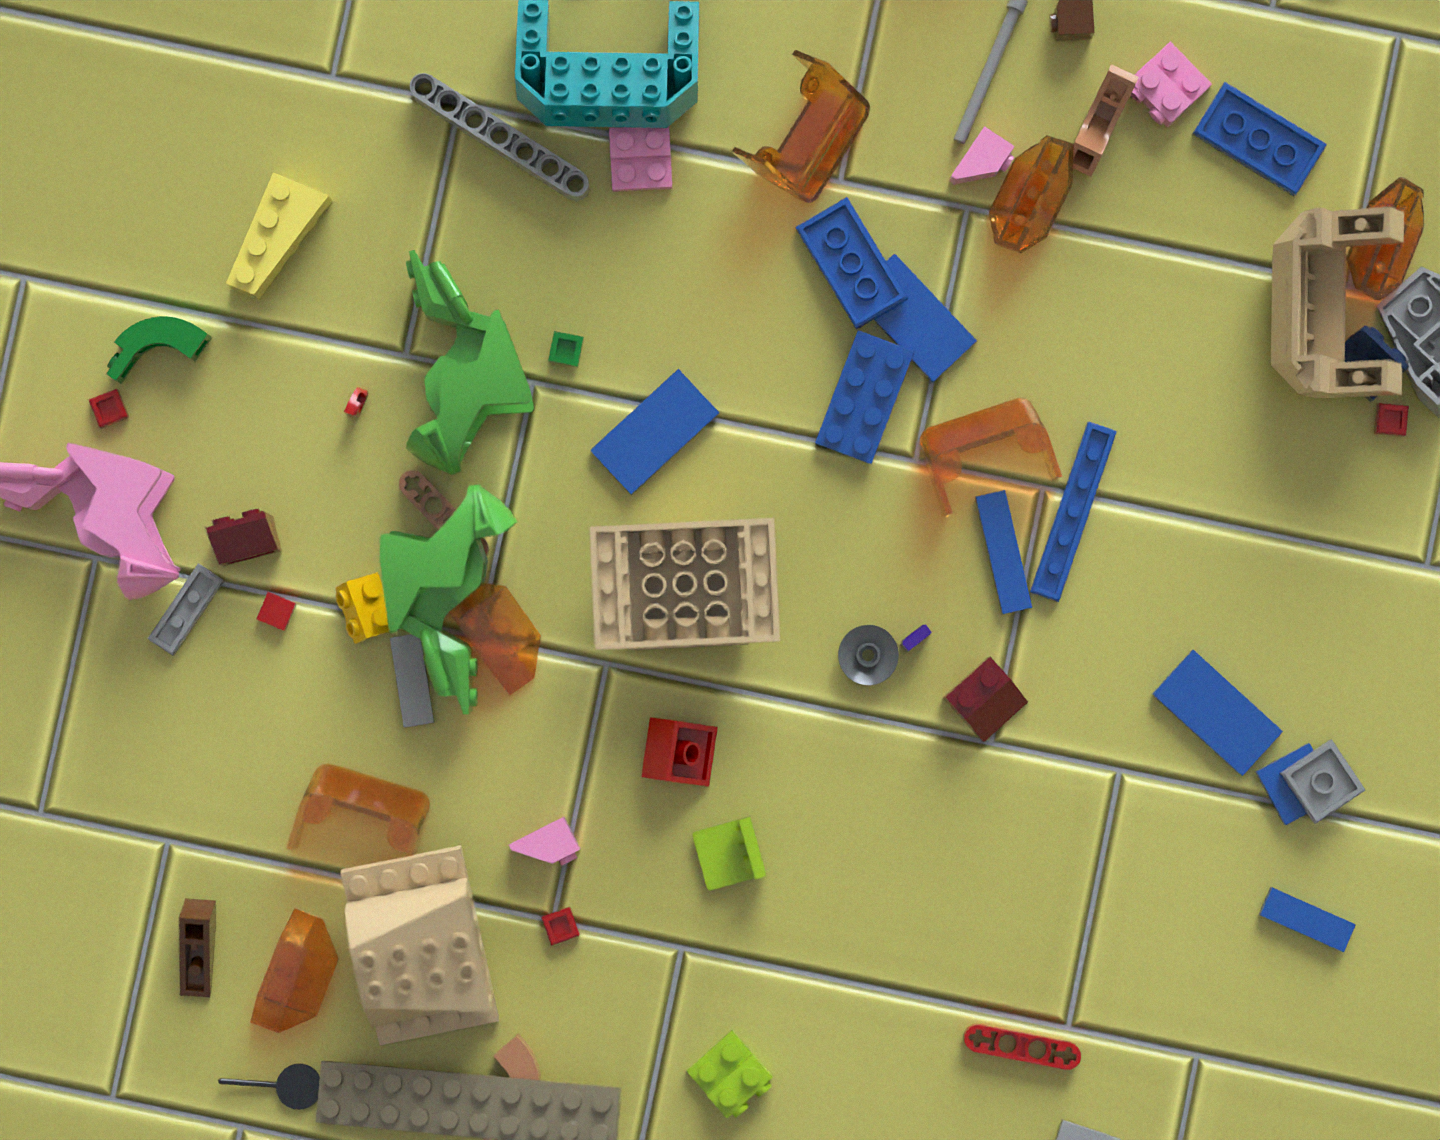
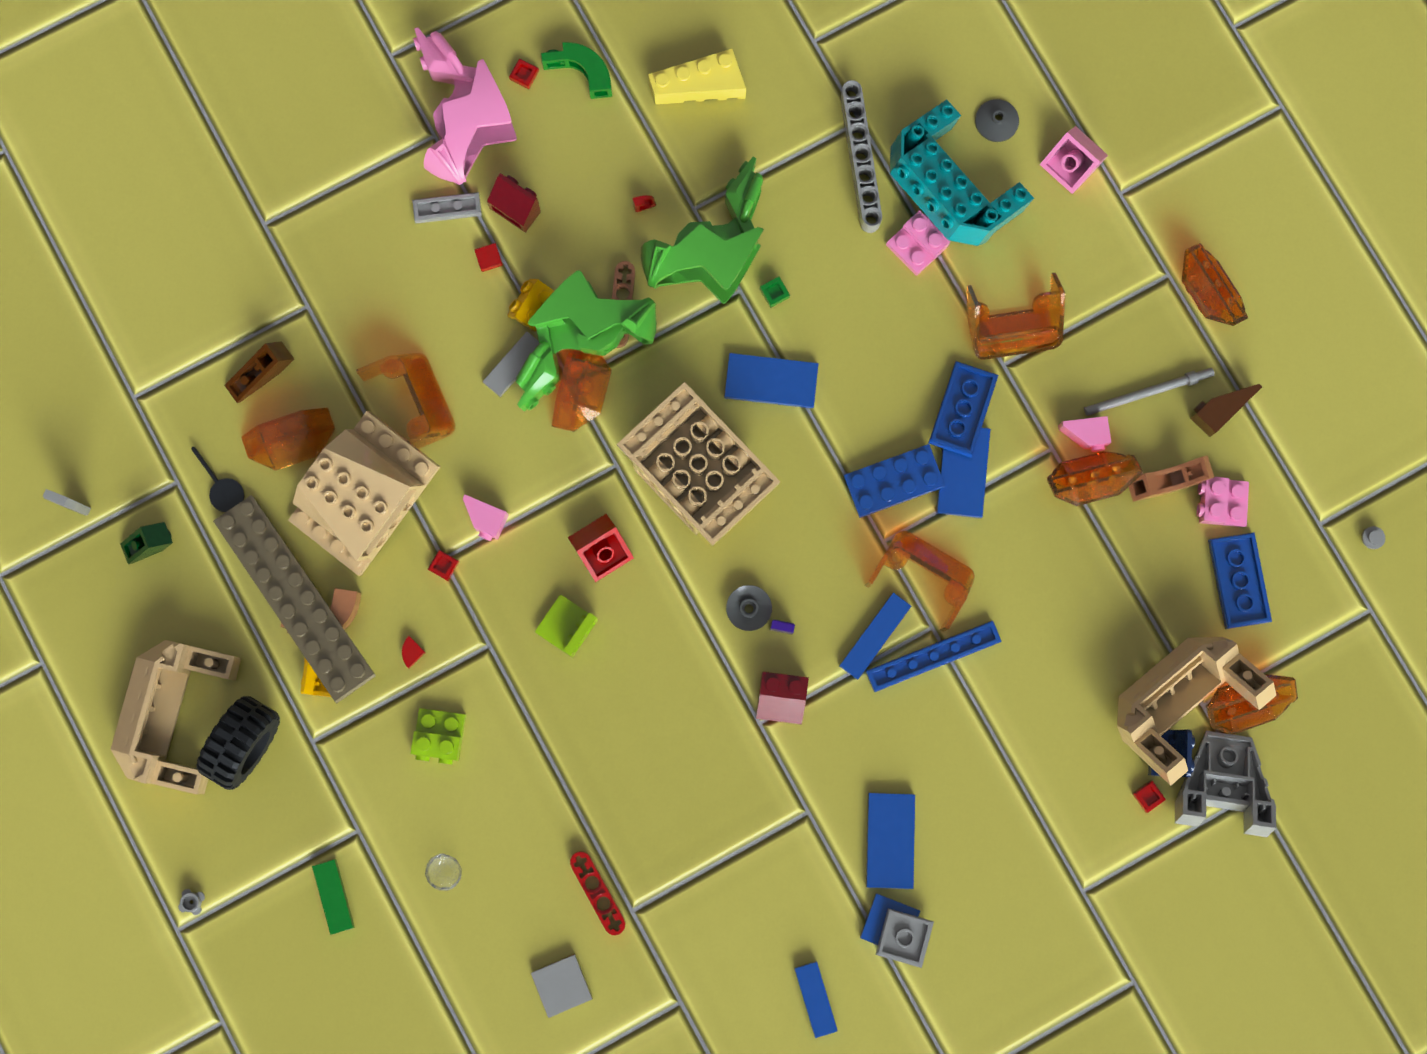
camera: 45 degrees right, 5 degrees down
none -> red tile [402,636,426,669]

